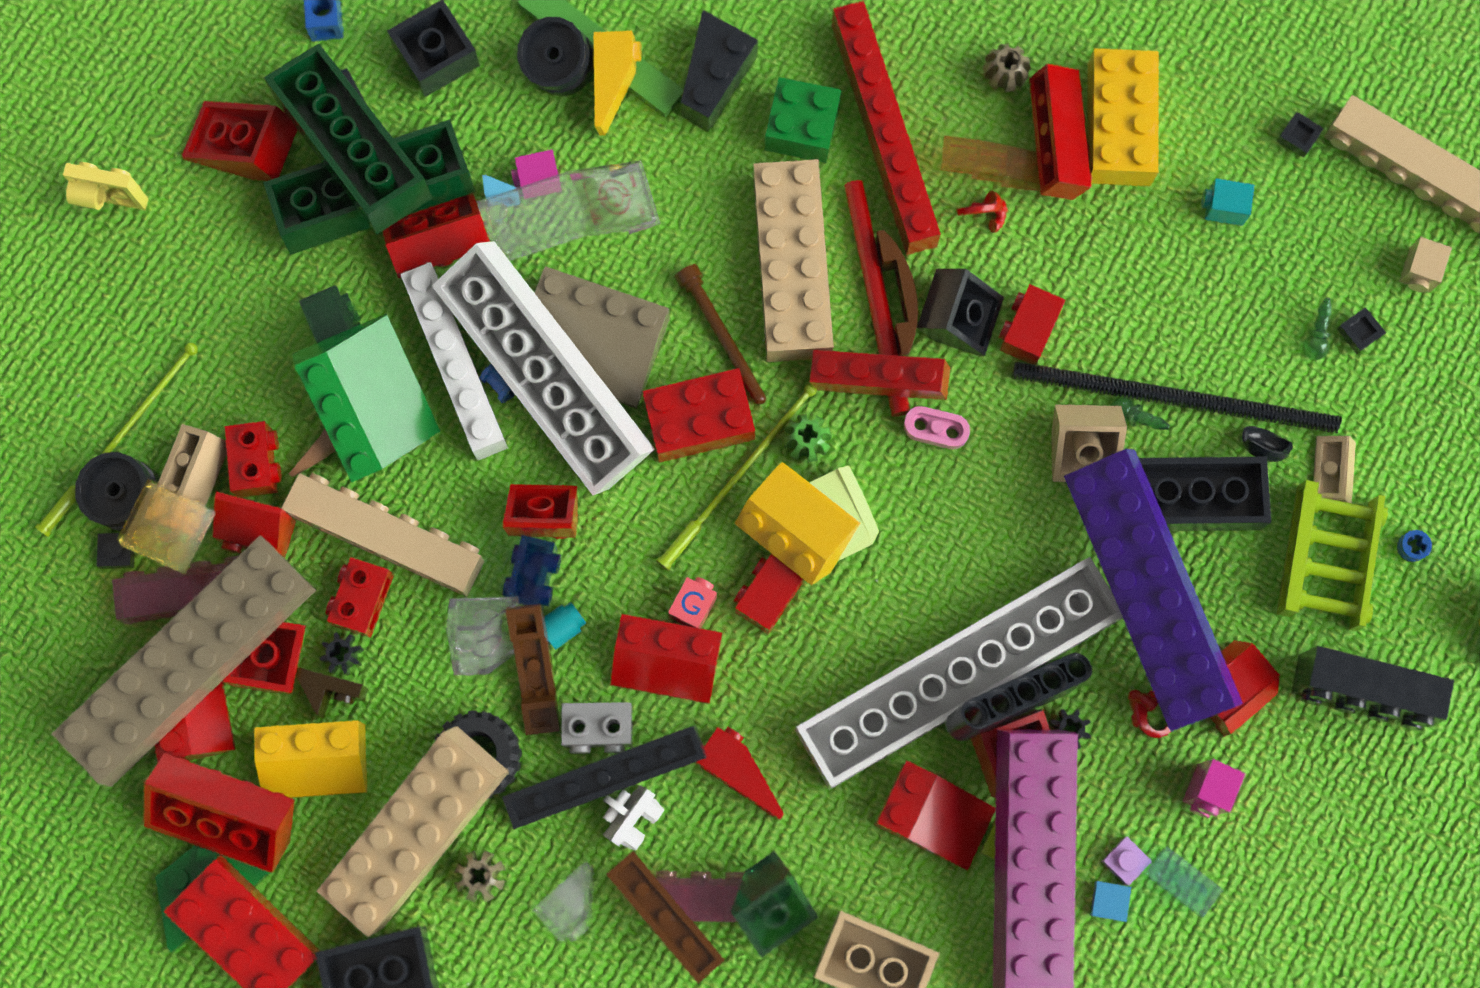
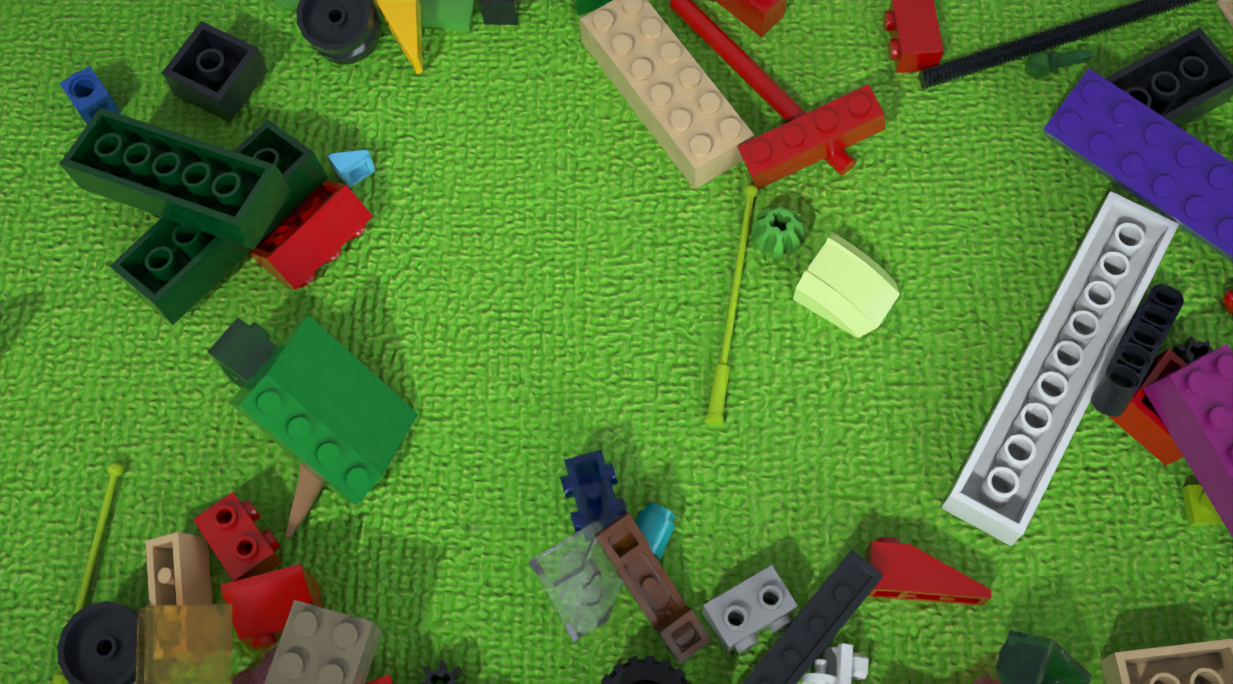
camera: 25 degrees left, 10 degrees down
red slope [181,101,297,181] -> none
tan brick [282,473,485,597] -> none
red brick [325,557,394,638] -> none
white brick [400,262,508,461] -> none
white brick [432,242,655,495] -> none
clear windscreen [476,160,660,261] -> none
blue bush [479,364,515,403] -> none
red slope [503,484,578,539] -> none
dark pink brick [511,149,562,199] -> none
dark tan slope [535,266,670,409] -> none
red slope [610,614,722,704] -> none
red brick [642,368,755,463] -> none
coral brick [668,577,717,628] -> none
reddish brown piece [674,264,766,405] -> none
red brick [733,553,805,635] -> none
yellow slope [734,462,860,586] -> none
red slope [874,760,996,871] -> none
reddish brown slope [875,230,918,356] -> none
bright pink plate [904,406,970,449] -> none
black slope [917,269,1004,356] -> none
tan slope [1052,405,1127,482] -> none
black piece [1242,426,1293,462] -> none

